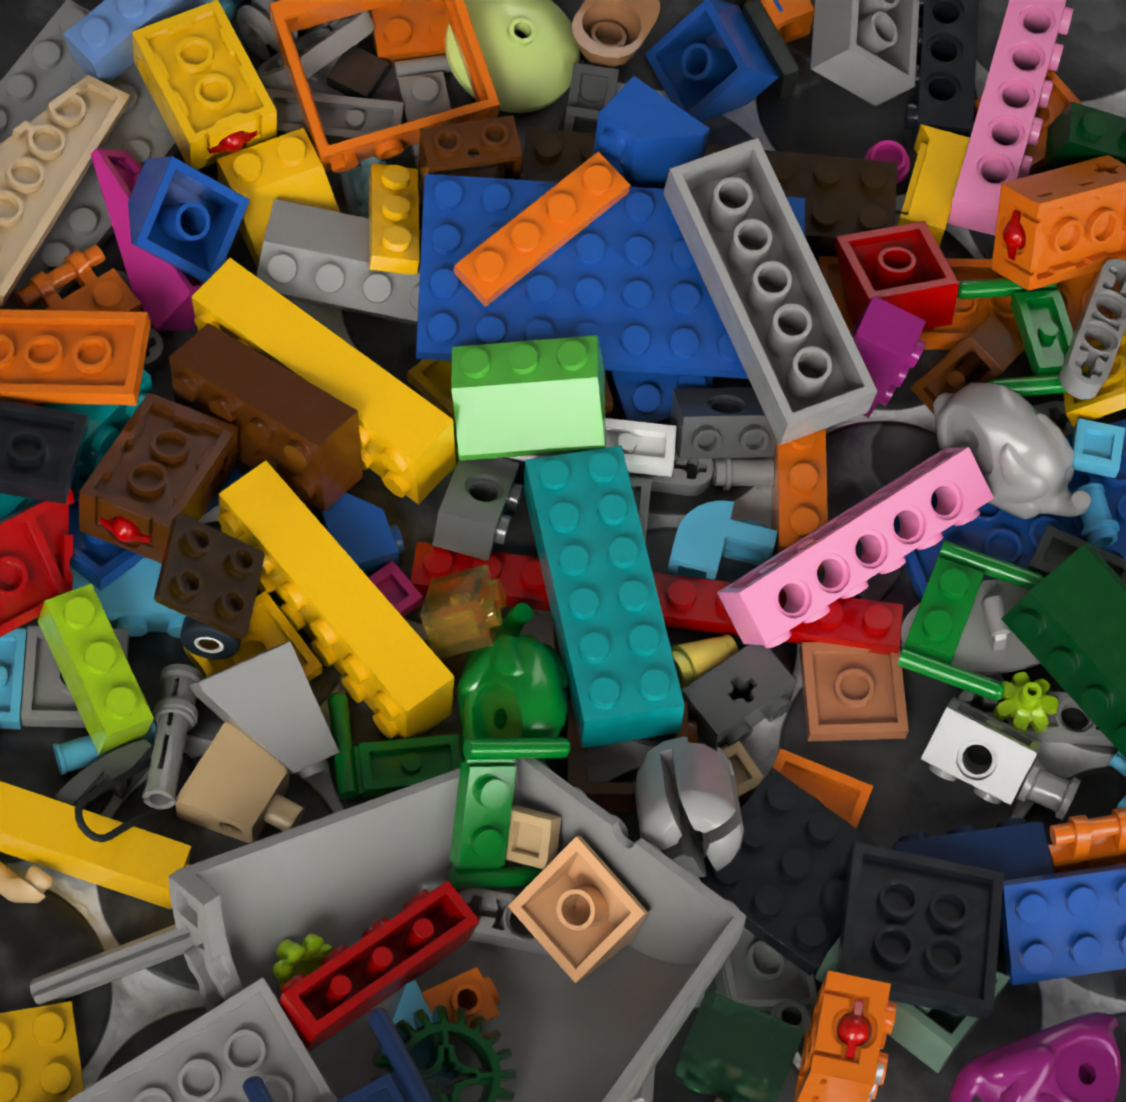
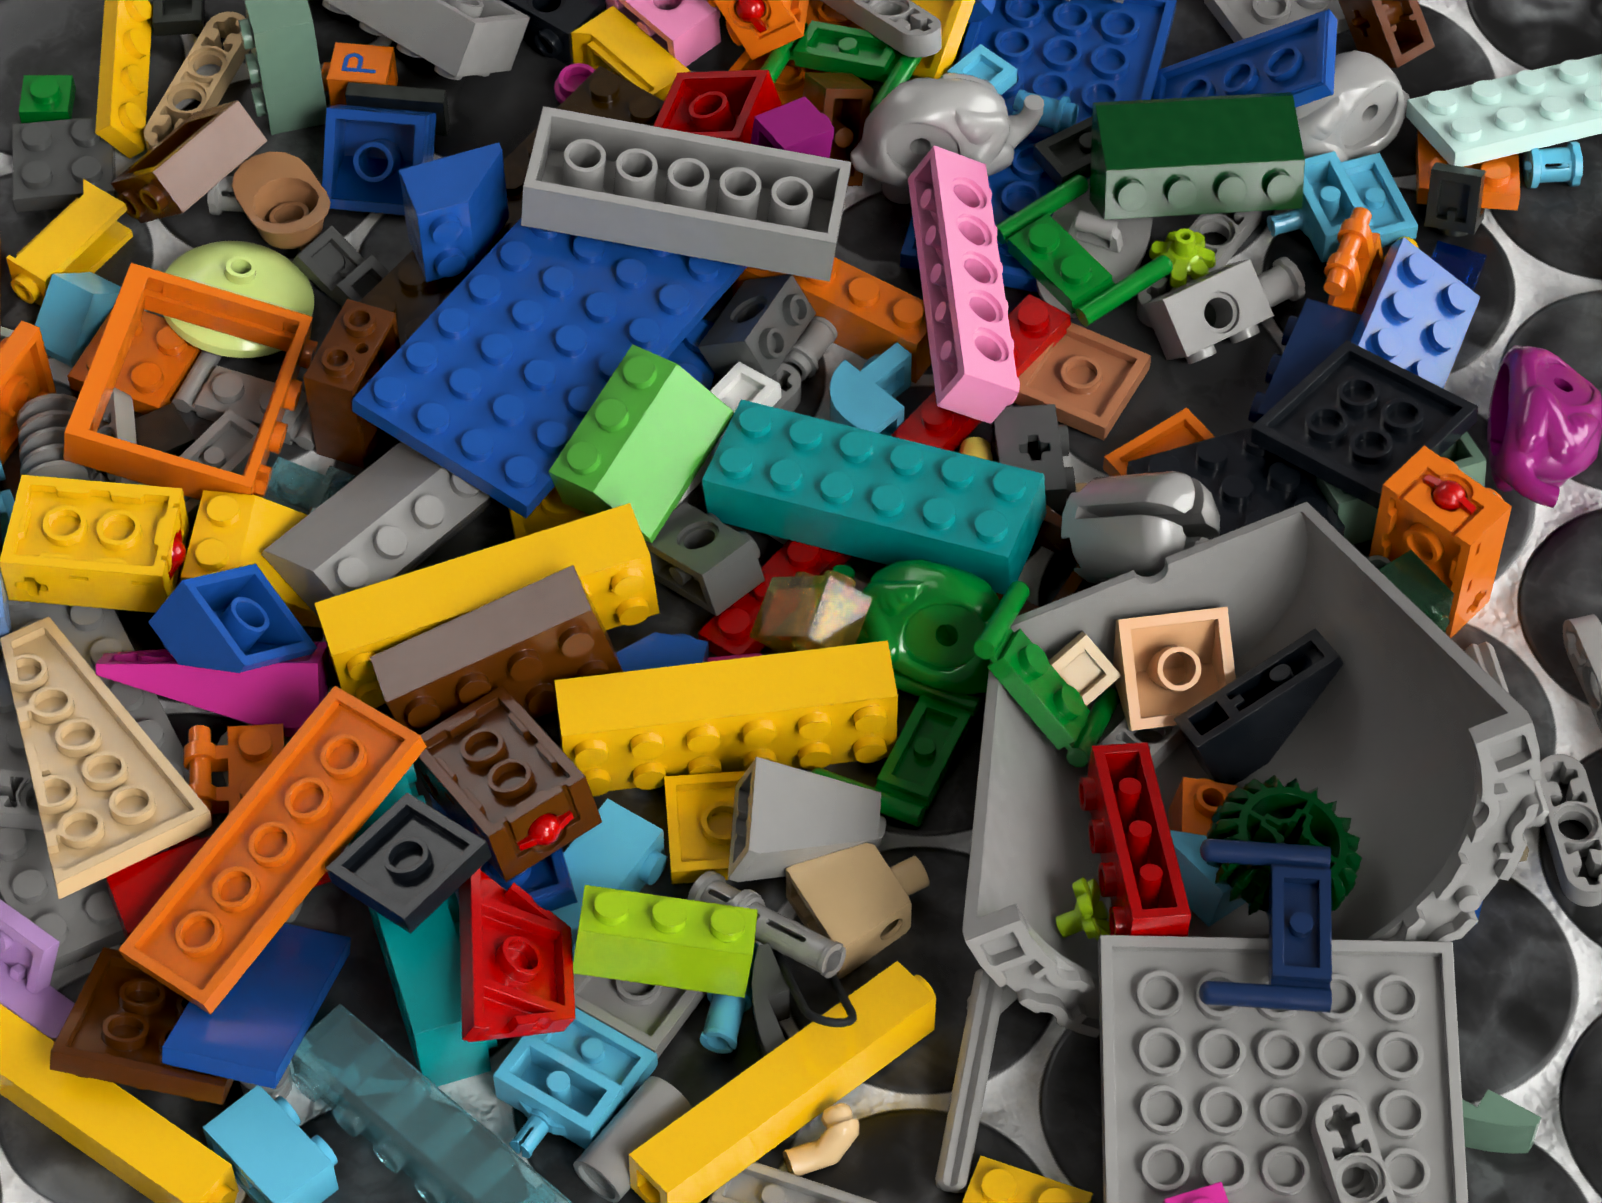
camera: 50 degrees left, 10 degrees down
dark brown plate [154,513,265,659] -> none
yellow plate [369,163,420,274] -> none
orange plate [453,151,630,307] -> none
none -> black slope [1174,628,1344,785]

